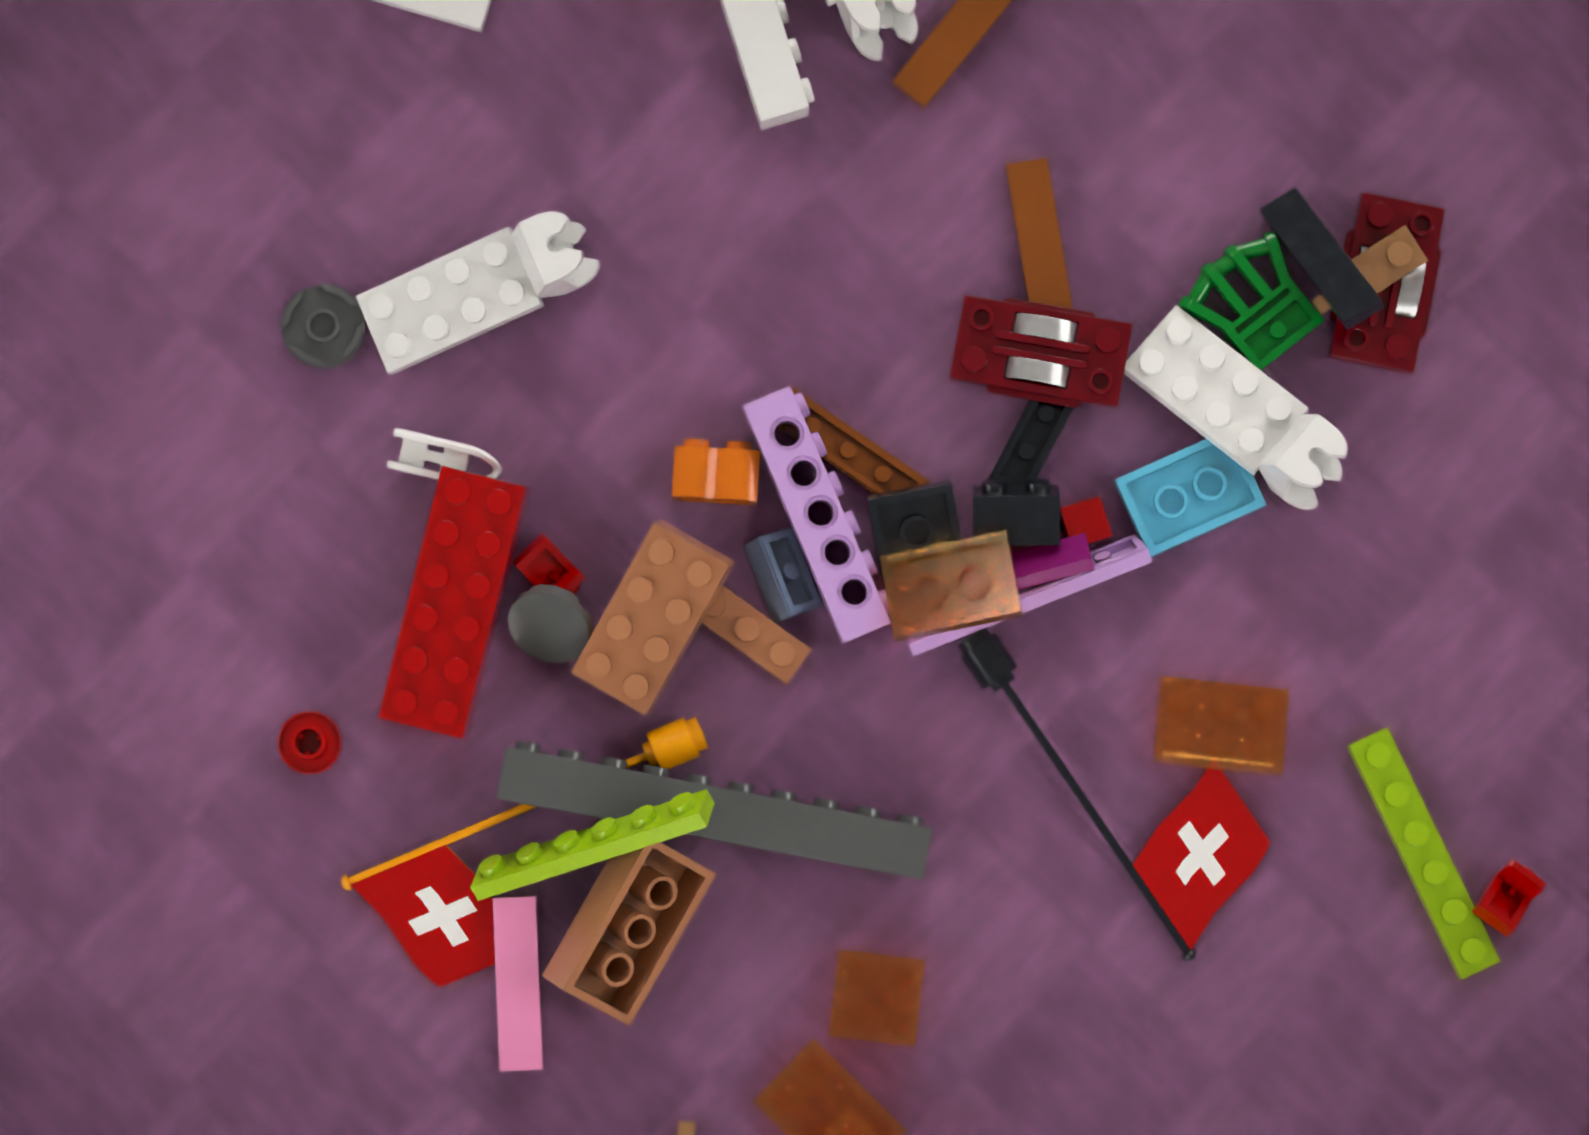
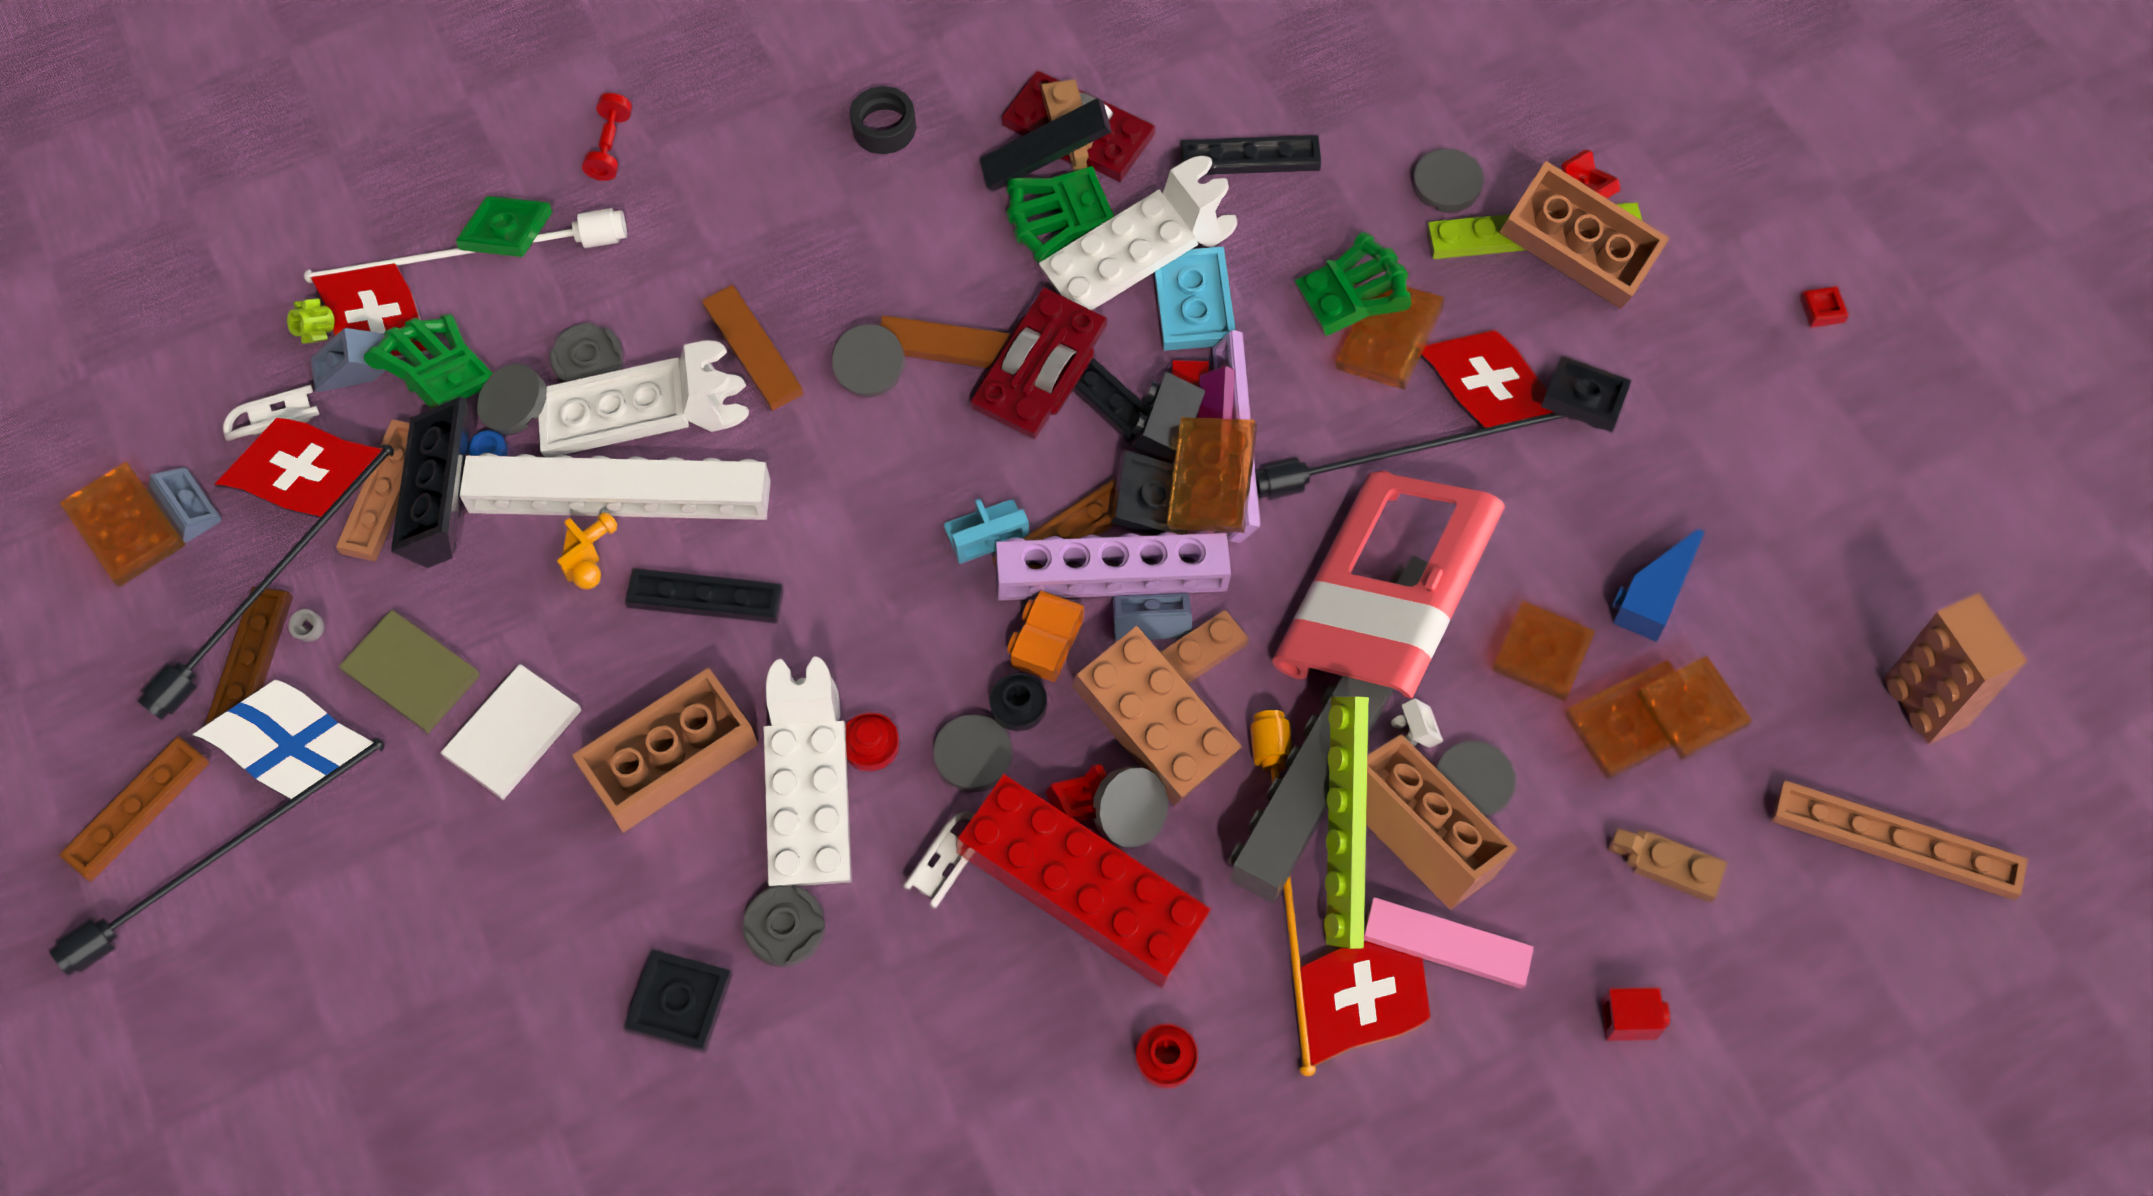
camera: 65 degrees left, 20 degrees down
none -> nougat brick [572,667,758,833]
none -> black plate [623,949,733,1054]
none -> black tile [625,568,784,624]
none -> dark grey tile [832,324,906,398]
none -> red plate [845,712,900,772]
none -> black tyre [849,86,917,154]
none -> dark grey tile [933,714,1013,793]
none -> medium azure panel [944,498,1029,564]
none -> black plate [989,673,1048,732]
none -> black tile [1180,135,1321,175]
none -> coral piece [1272,471,1505,698]
none -> green plate [1295,232,1412,336]
none -> white tile [1391,698,1443,748]
none -> dark grey tile [1413,149,1484,213]
none -> dark grey tile [1436,741,1516,818]
none -> nougat brick [1499,161,1670,309]
none -> black plate [1541,355,1632,433]
none -> blue slope [1612,529,1705,642]

